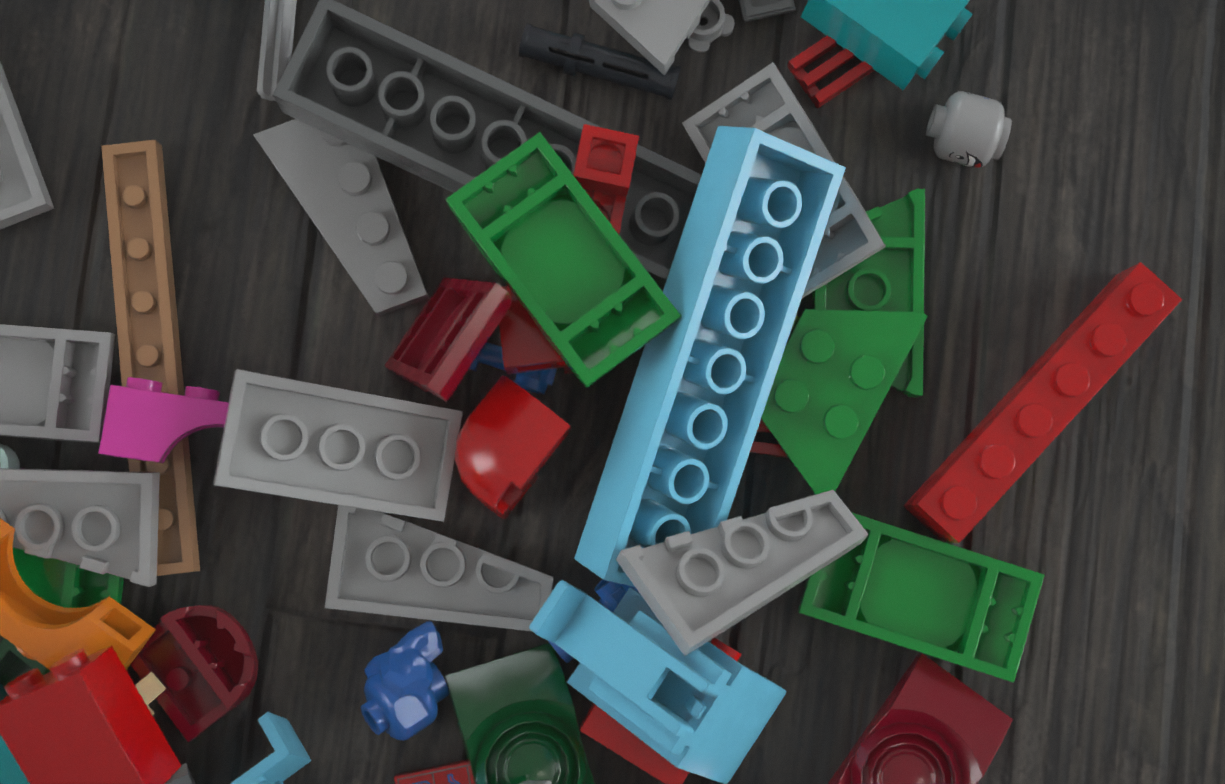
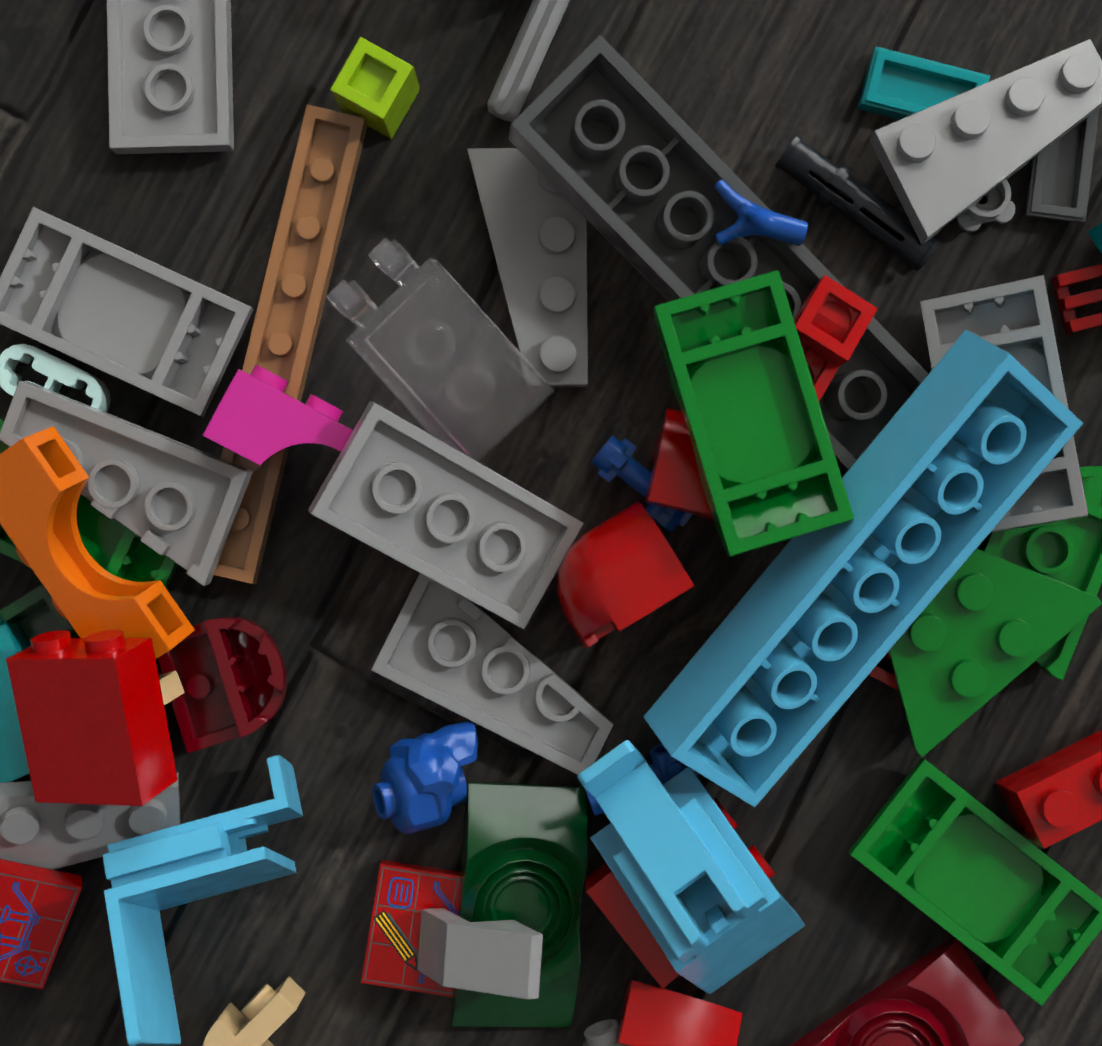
camera: 25 degrees right, 5 degrees up
dark red slope [384,277,511,402] -> none
light grey wing [616,490,869,656] -> none
none -> clear tile [326,238,555,462]
none -> lime panel [330,37,420,139]
none -> blue bar [714,180,808,246]

